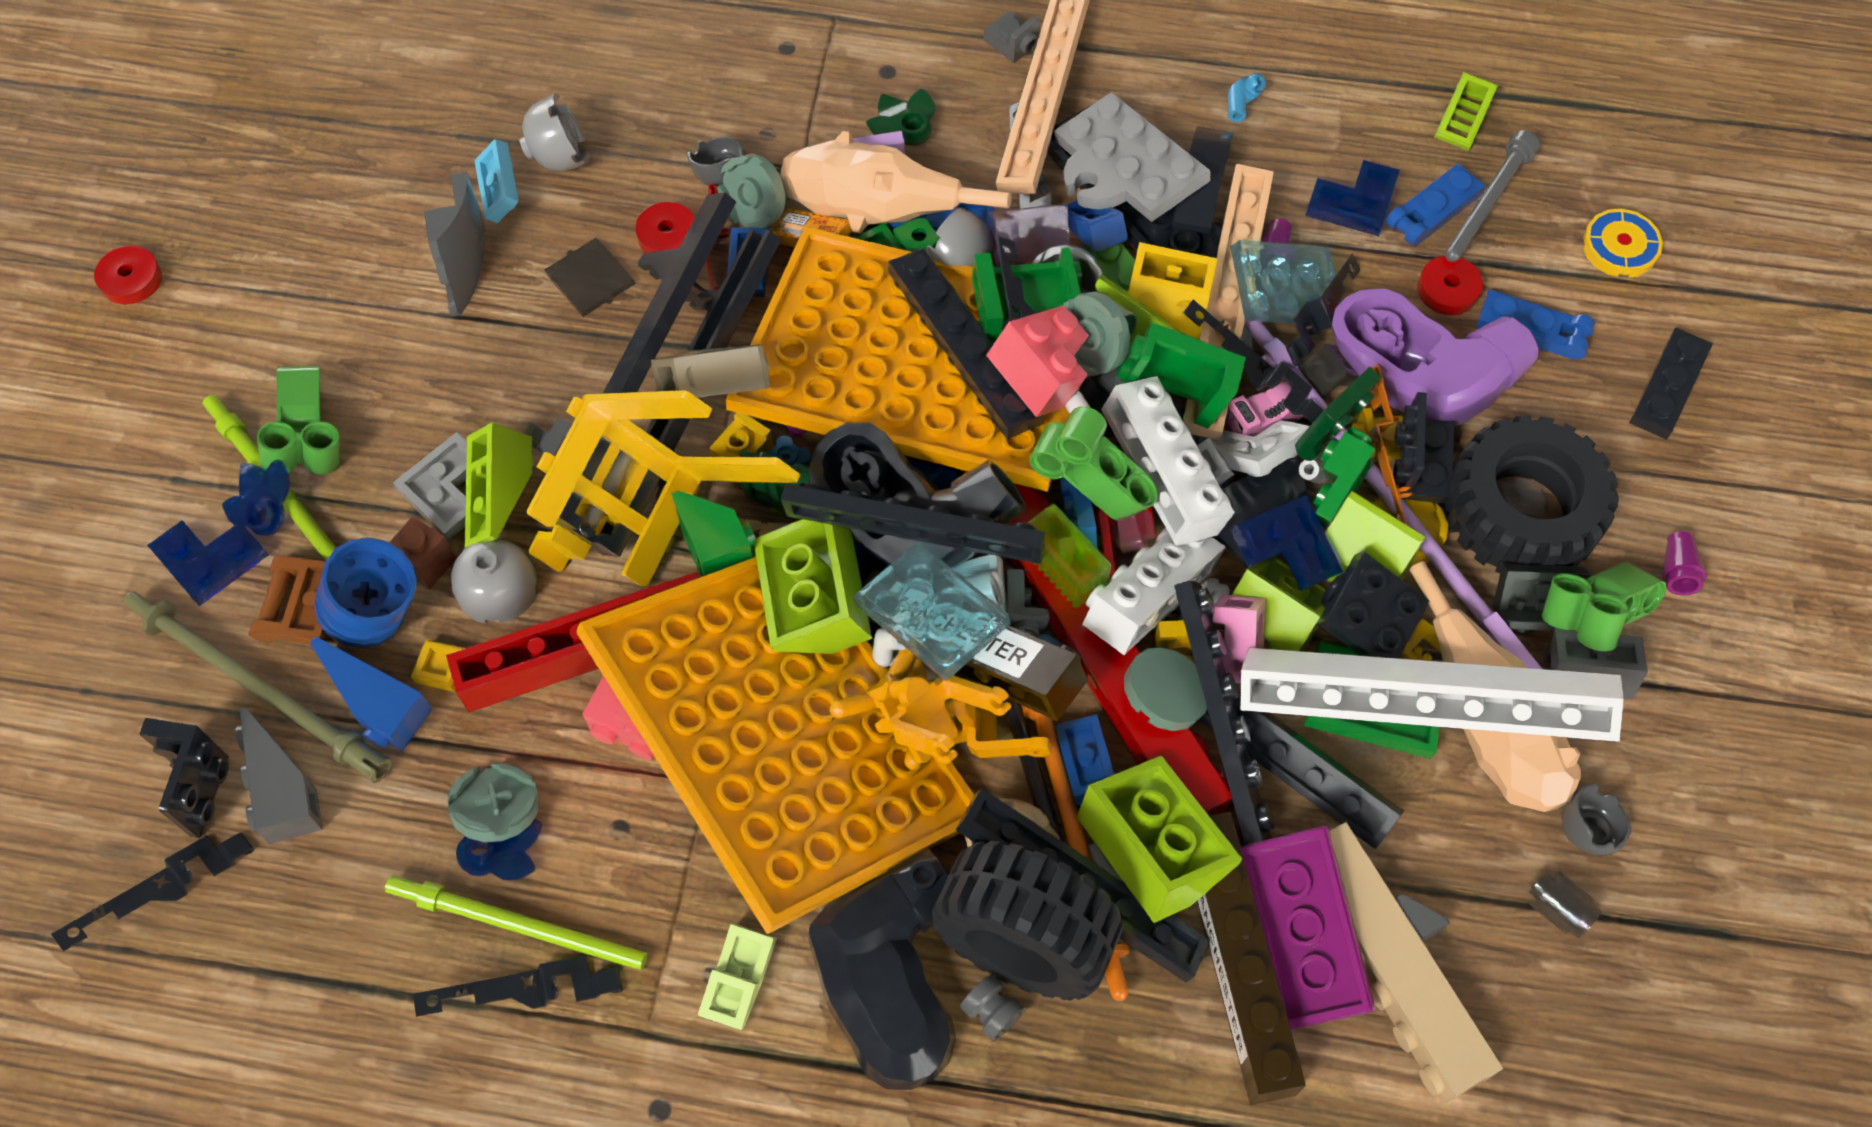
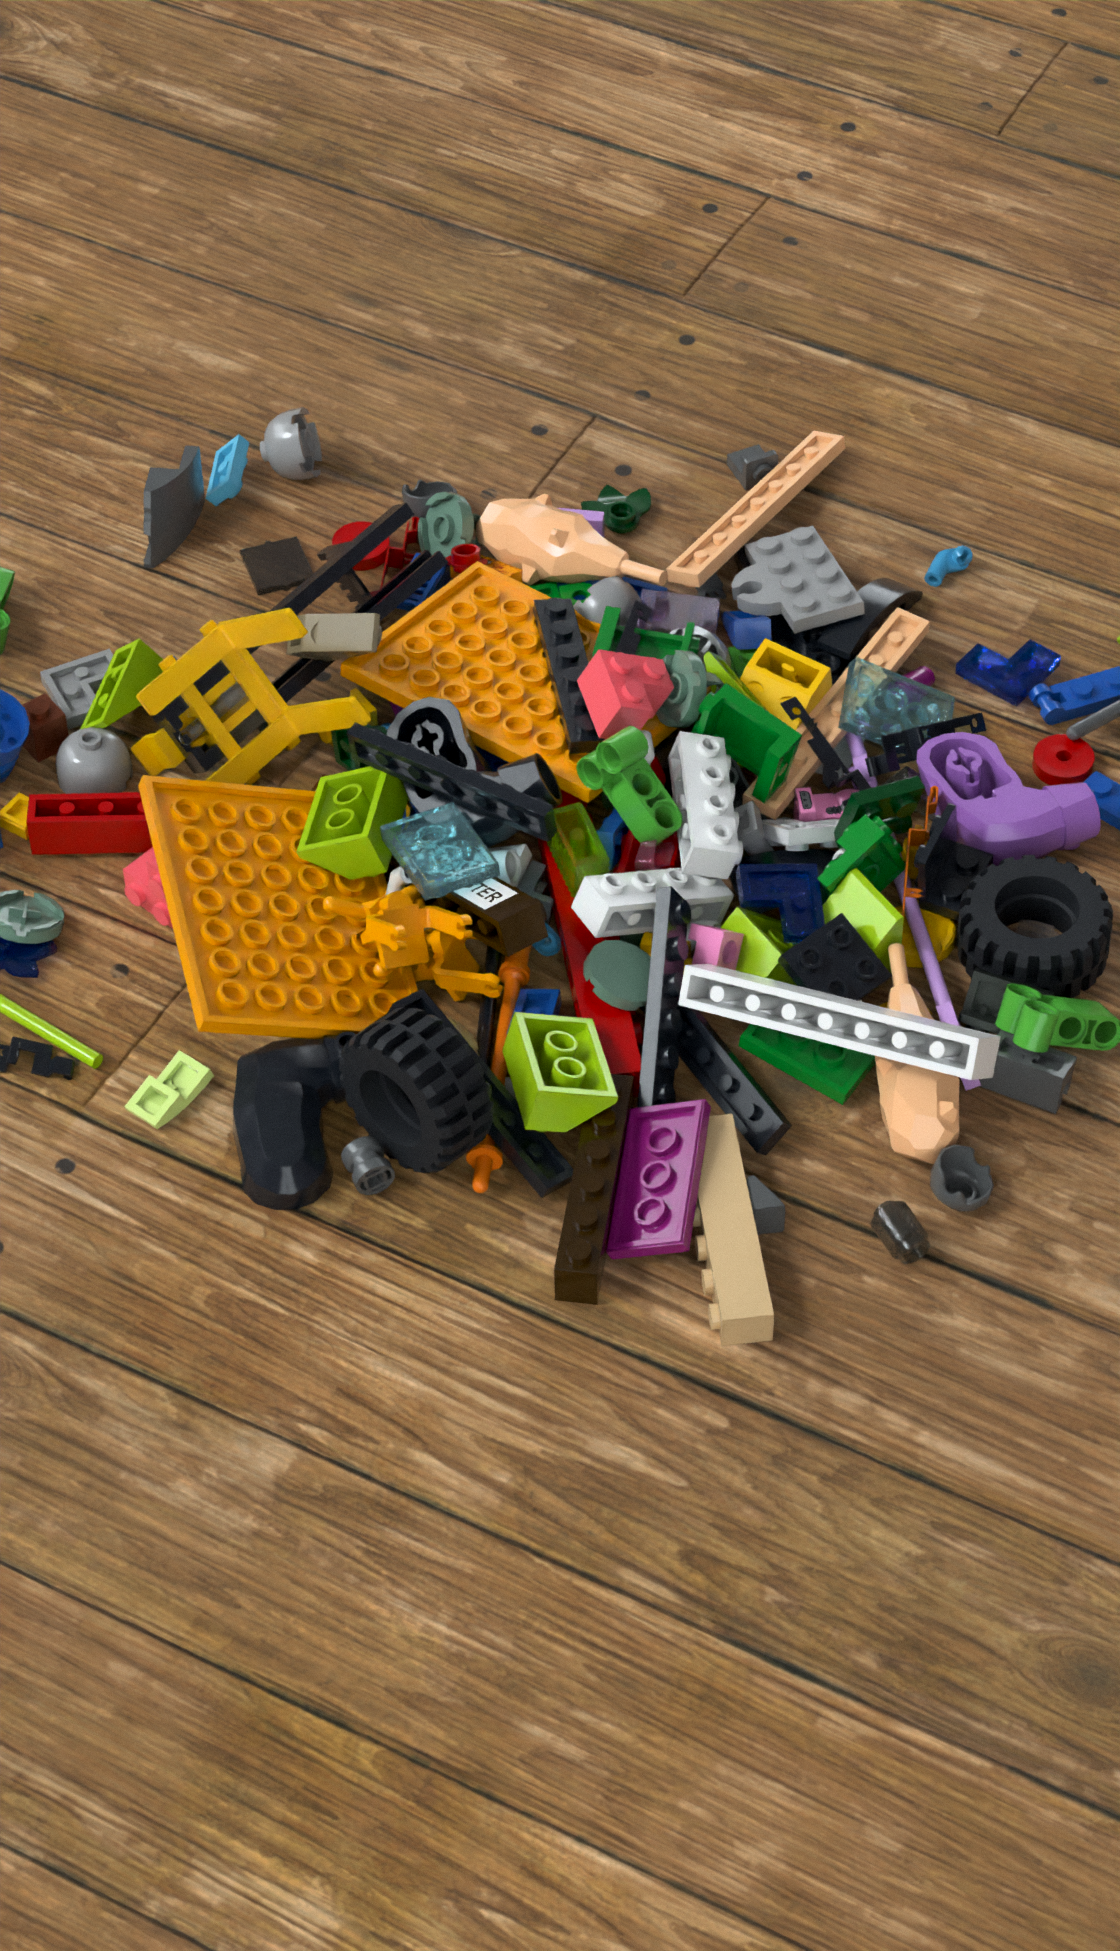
camera: 20 degrees right, 15 degrees down
green slope [671,491,756,577] -> none
none -> red plate [446,544,488,574]

